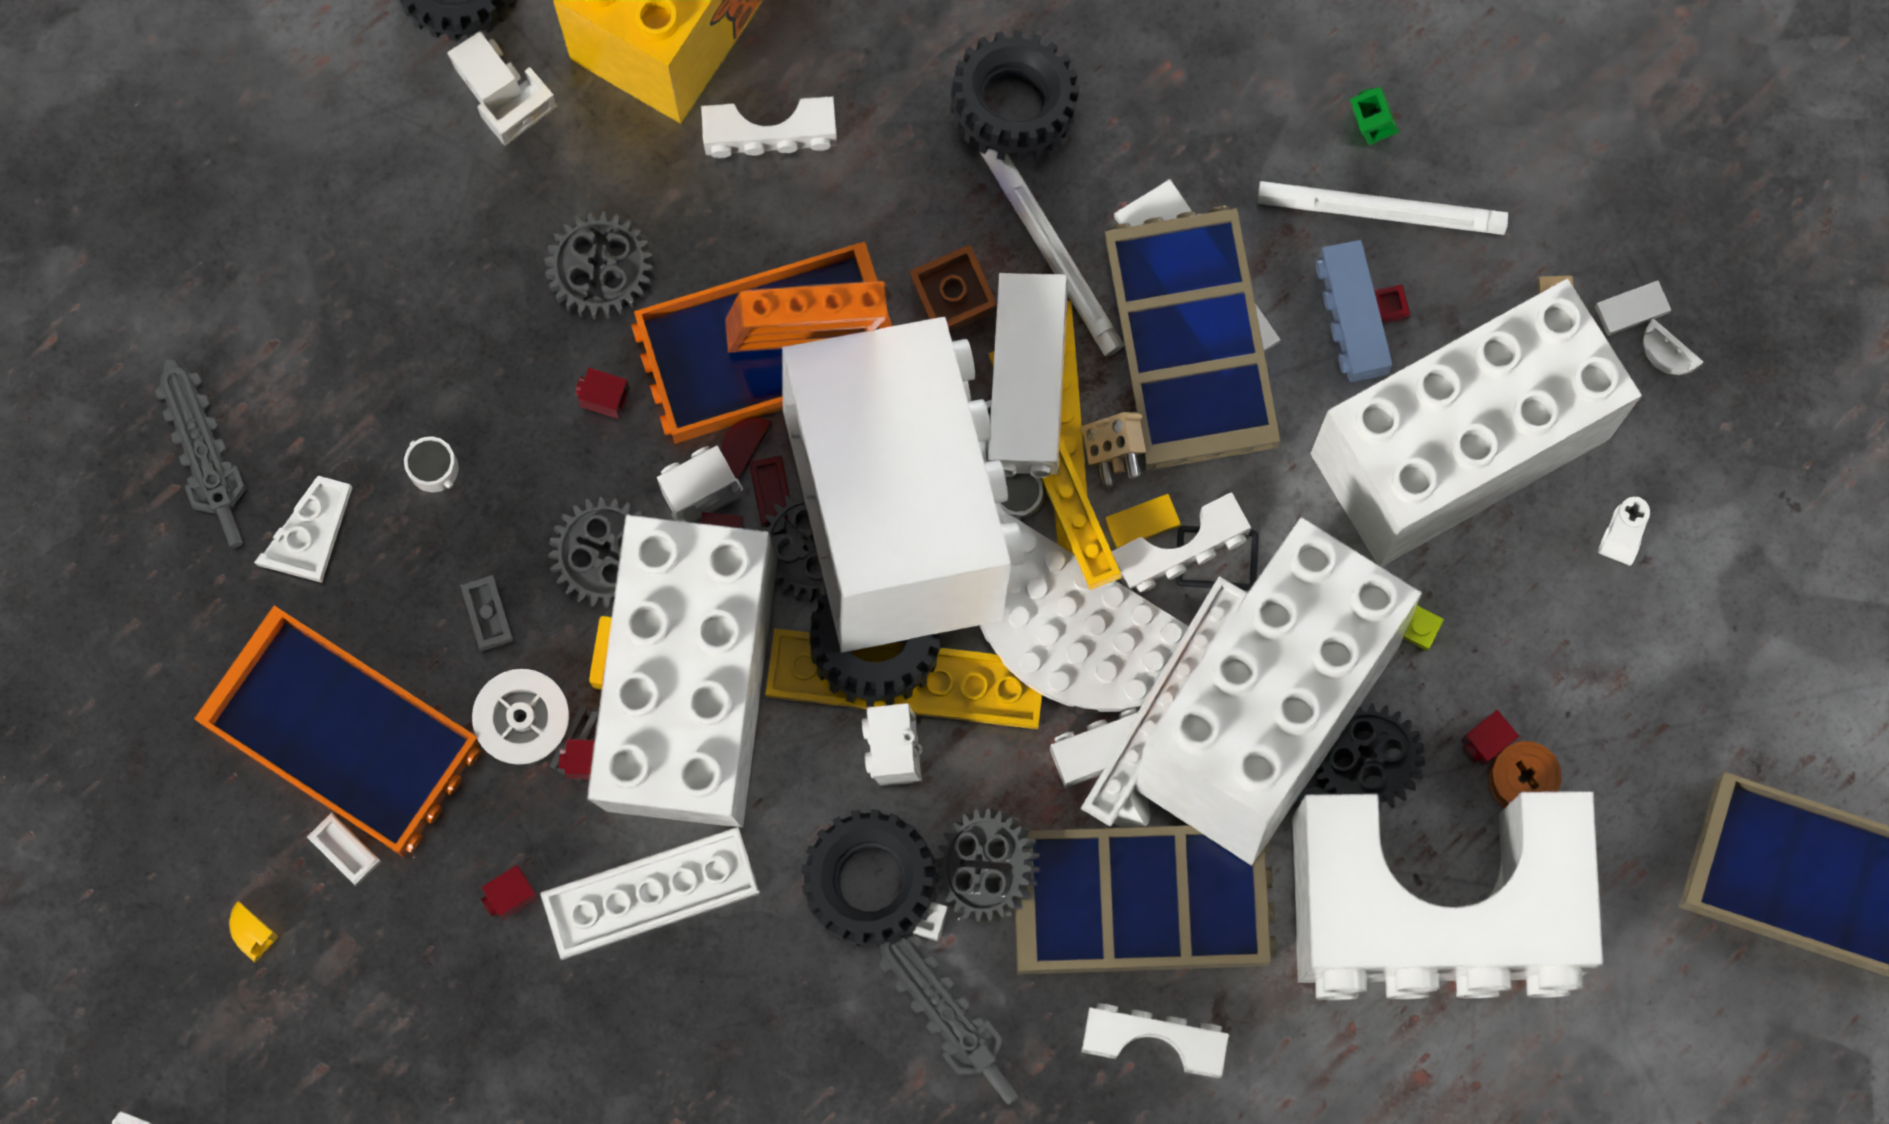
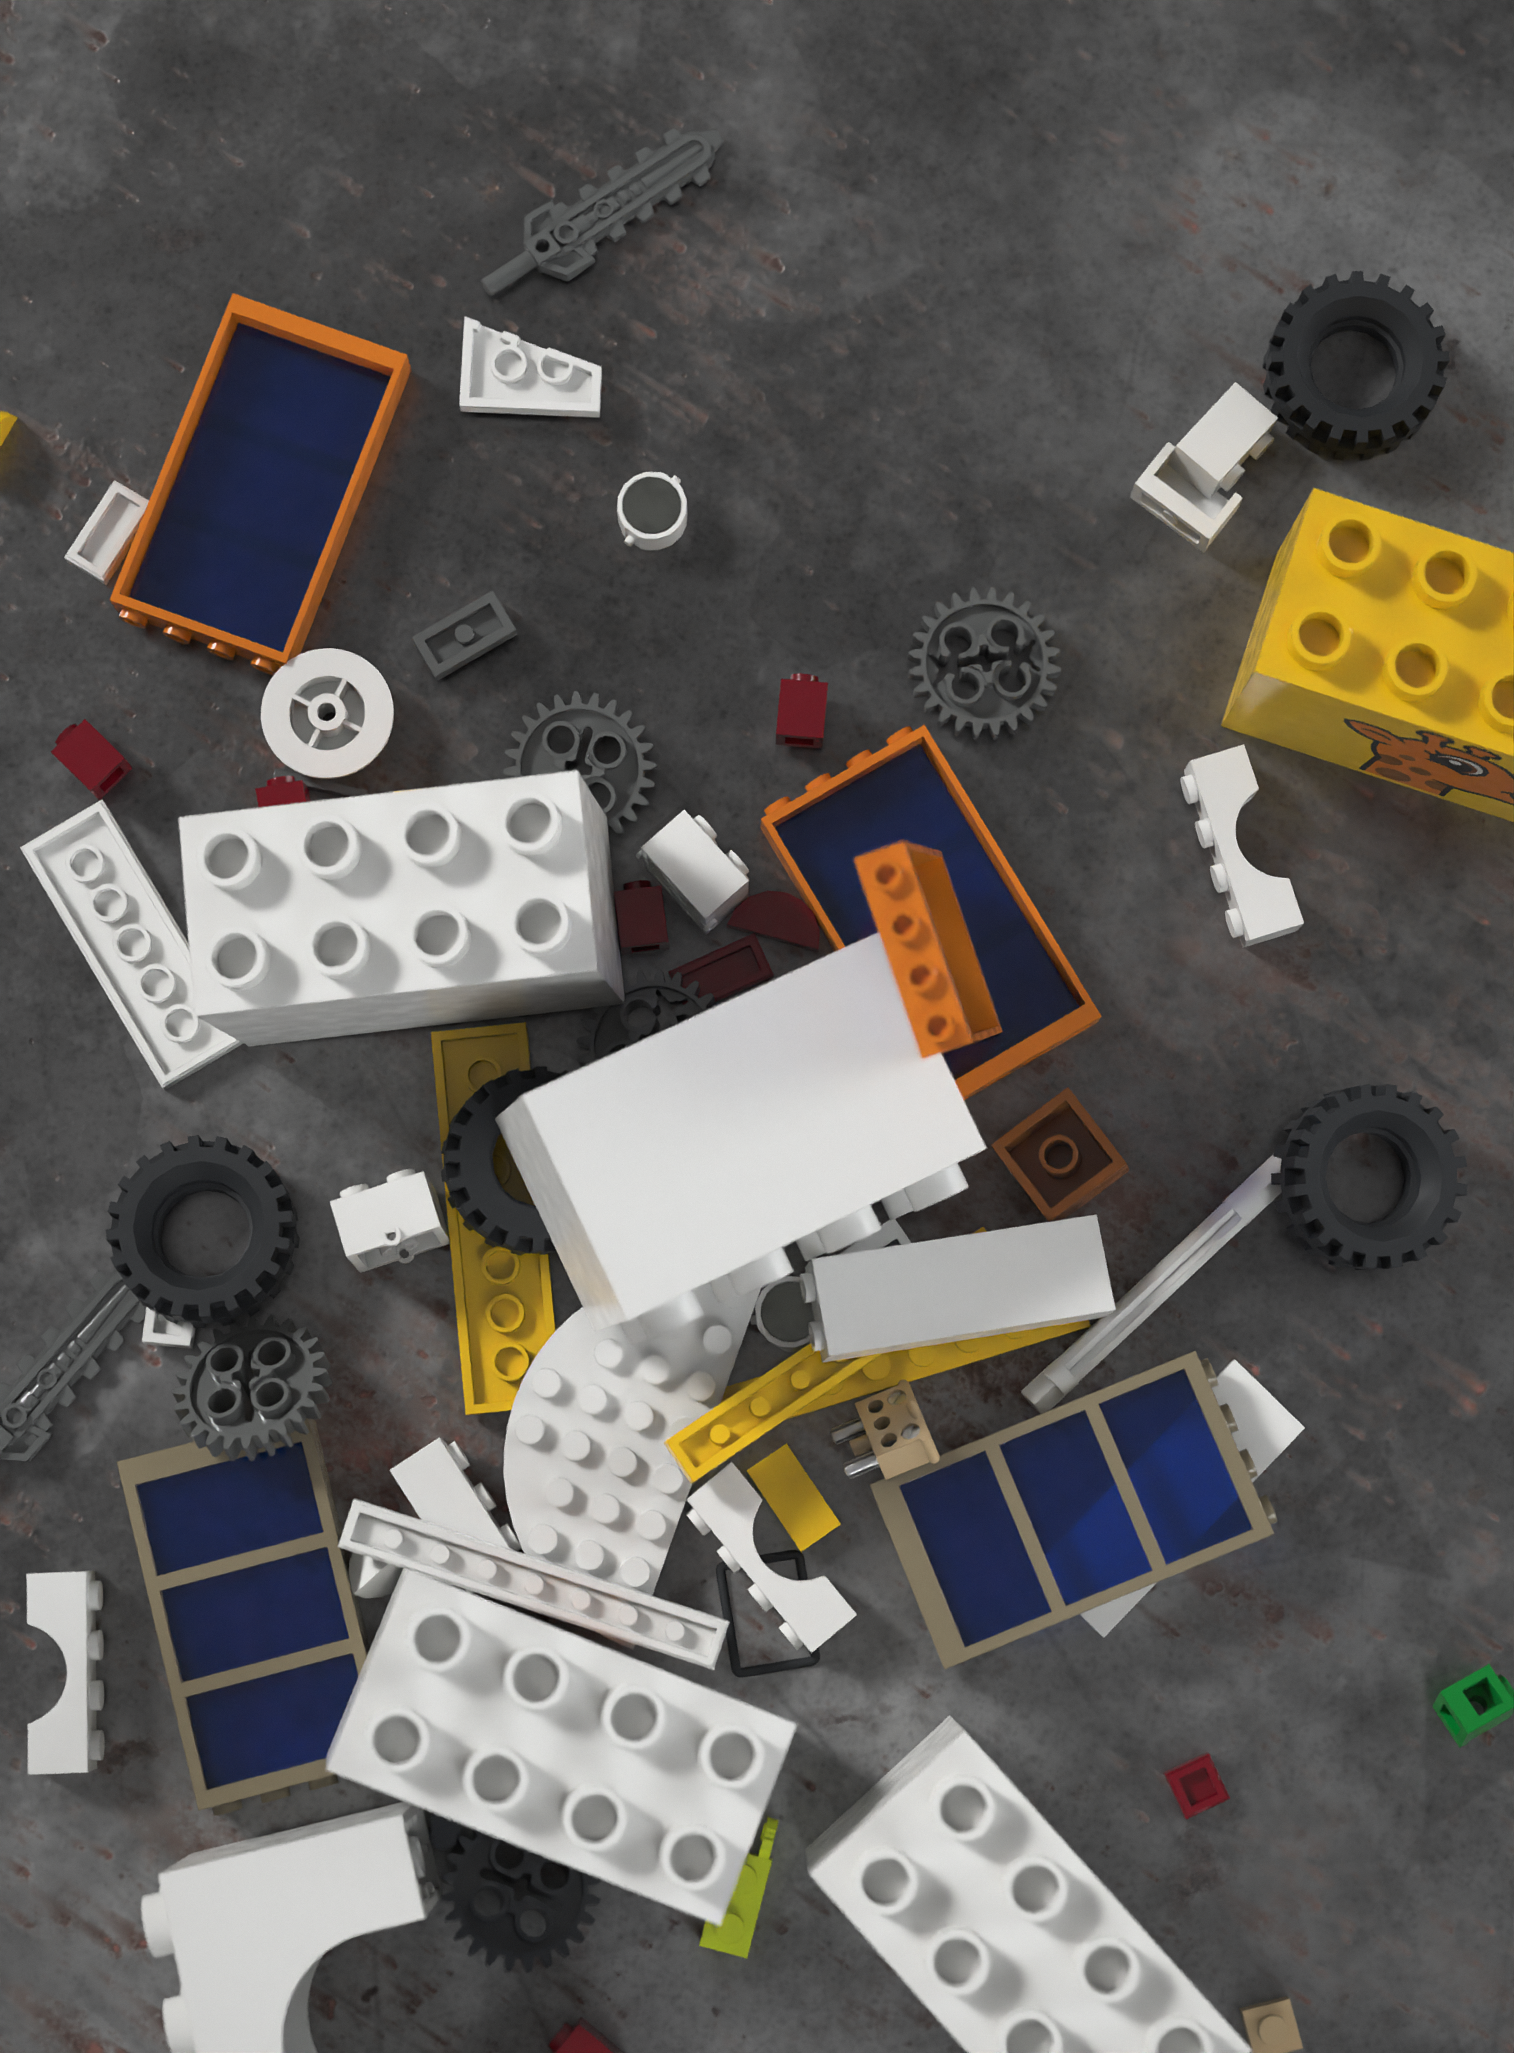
camera: 75 degrees right, 5 degrees up
white piece [1257,181,1508,235] -> none
sand blue brick [1315,240,1393,383] -> none

